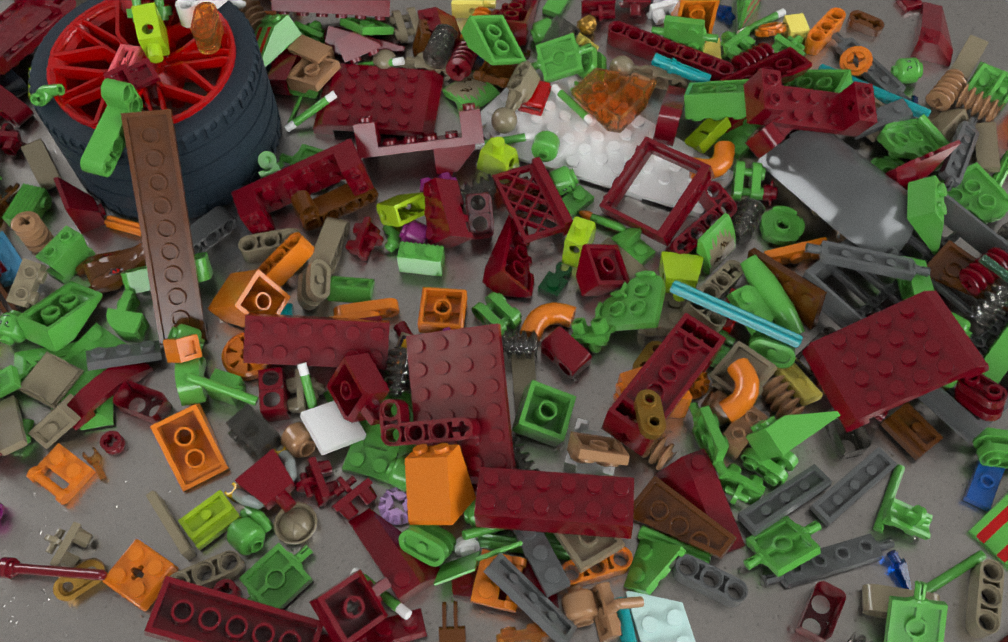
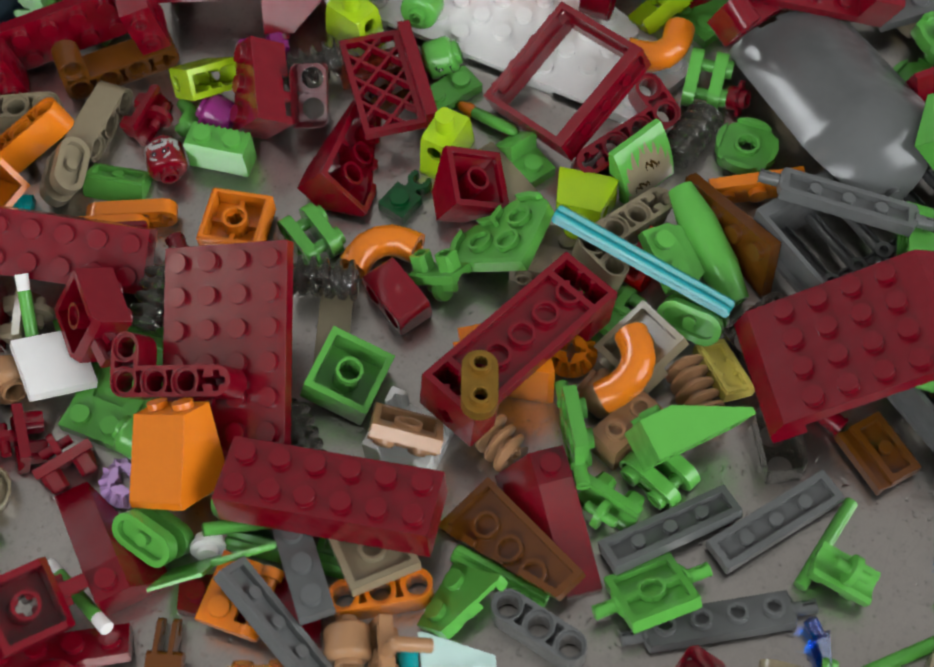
camera: 10 degrees right, 0 degrees up
none -> dark red head [144,135,188,184]

